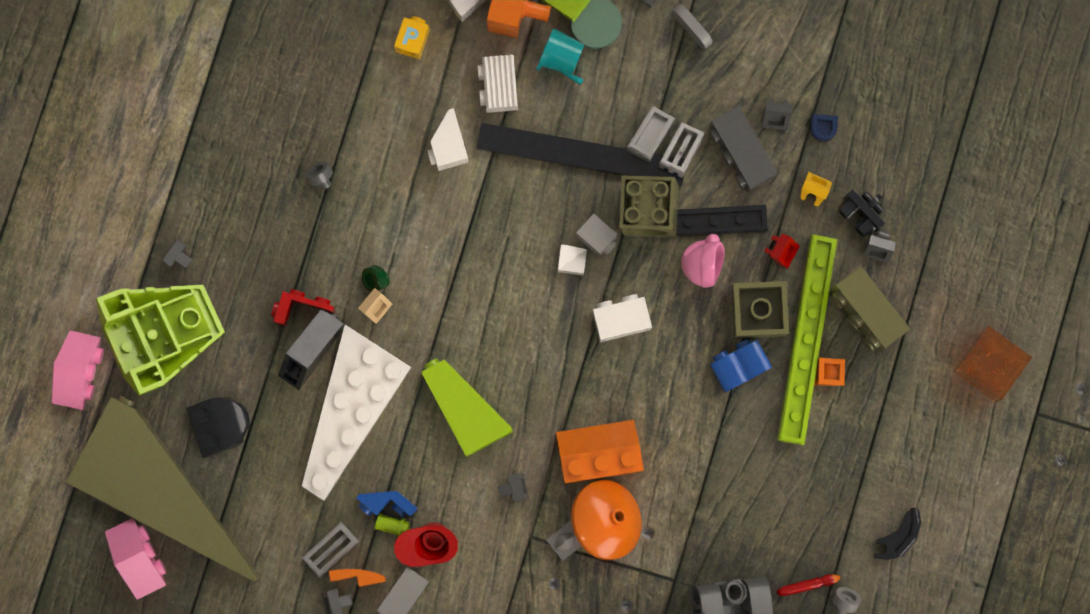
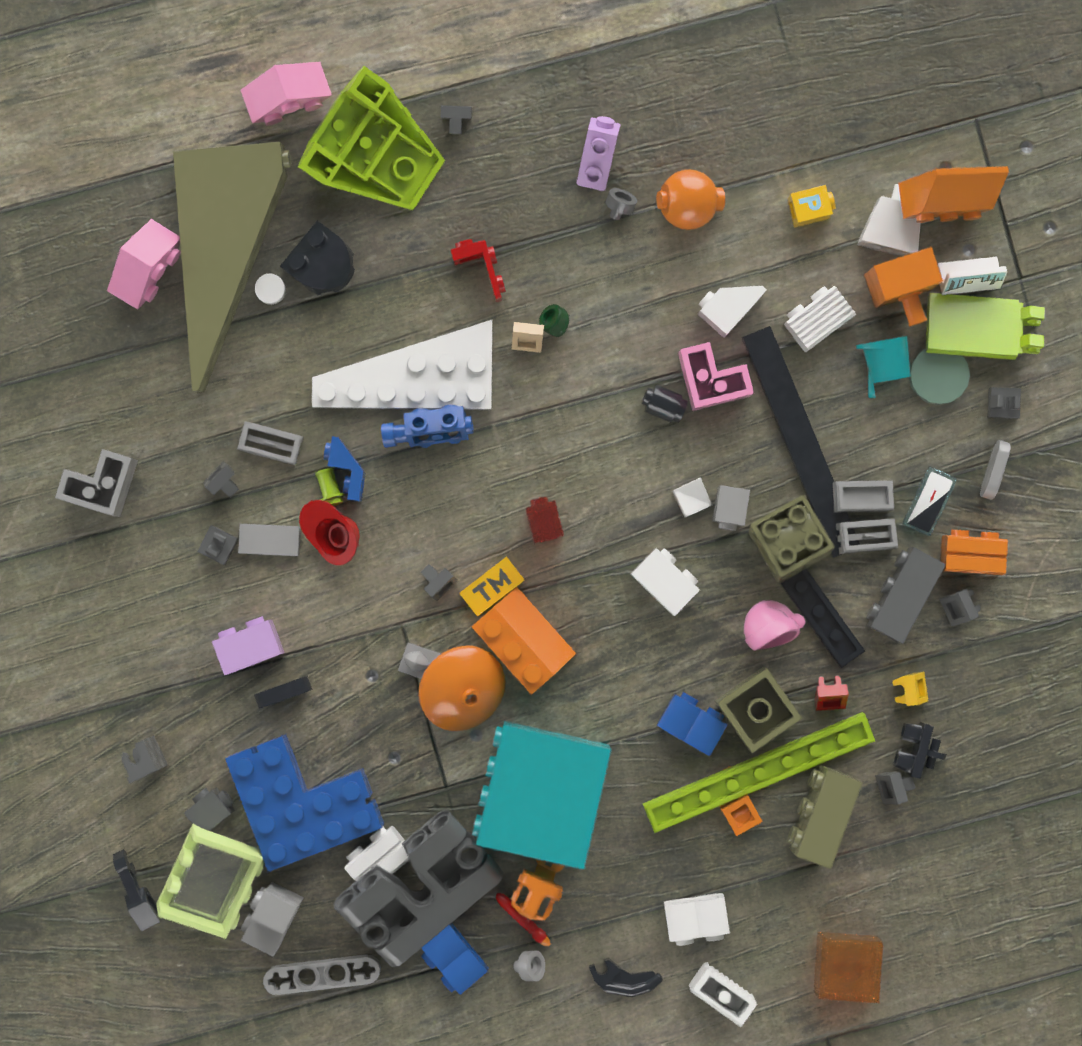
camera: 55 degrees right, 5 degrees up
slope [278,309,343,390] -> none
orange slope [329,569,387,587] -> none
lime slope [421,358,513,458] -> none
dark blue tile [810,114,838,142] -> none
none -> white tile [255,274,286,305]
none -> blue brick [381,405,474,448]
none -> yellow tile [460,556,524,617]
none -> teal brick [472,720,611,870]
none -> orange piece [511,859,565,921]
none -> clear red brick [525,496,564,544]
none -> lavender bracket [577,117,620,191]
none -> black brick [641,384,688,423]
none -> orange brick [656,169,725,230]
none -> white brick [664,893,730,946]
none -> bright pink brick [678,342,754,411]
none -> white brick [688,962,757,1027]
none -> slope [903,466,957,536]
none -> orange brick [940,530,1008,575]

